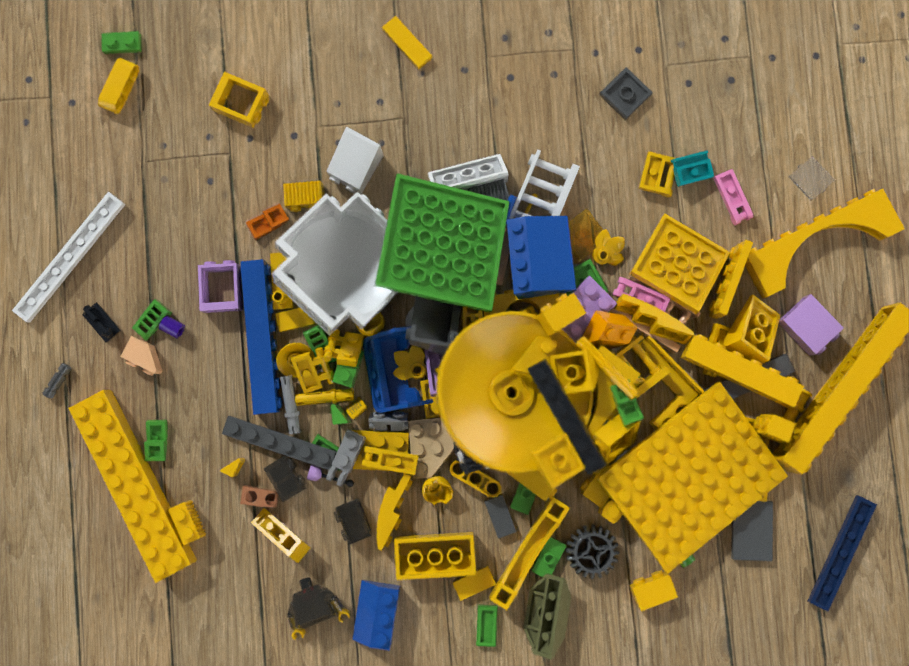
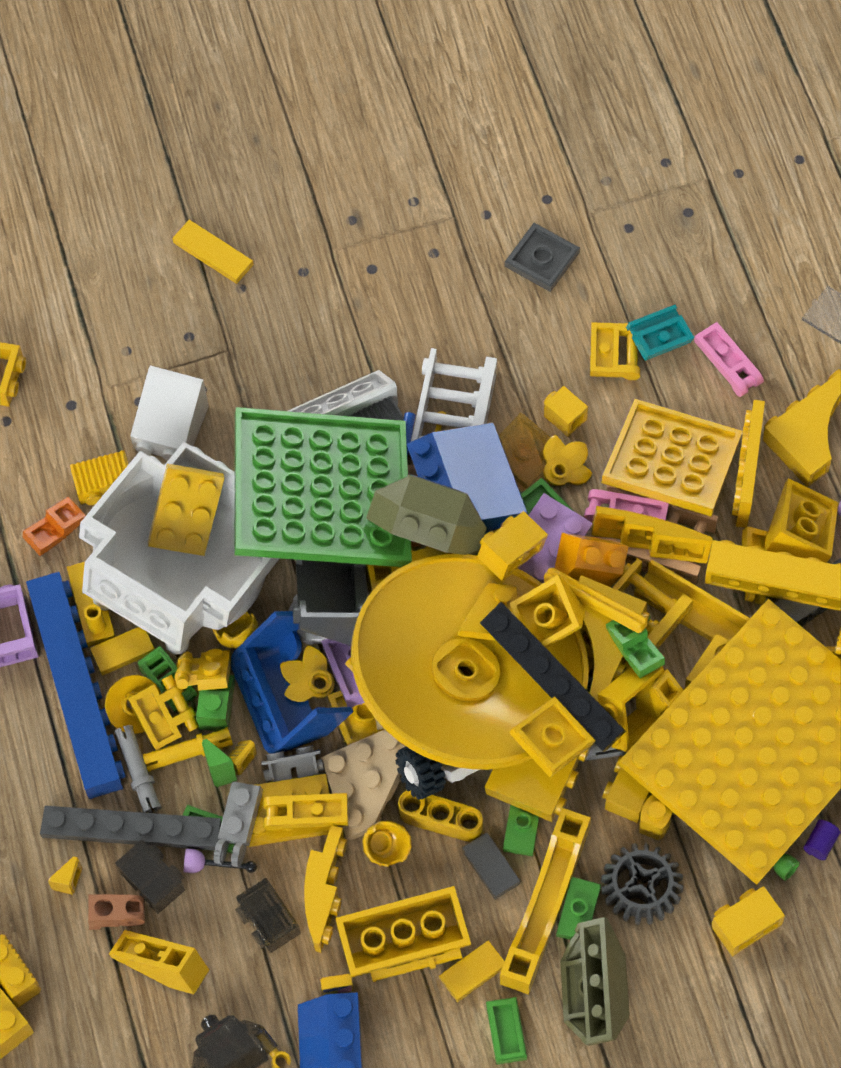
camera: 15 degrees left, 20 degrees down
none -> yellow plate [147,463,224,556]
none -> yellow tile [320,974,354,995]
none -> olive wedge [366,474,487,555]
none -> yellow brick [544,386,588,437]
none -> yellow slope [649,669,684,714]
none -> dark purple piece [803,820,841,860]

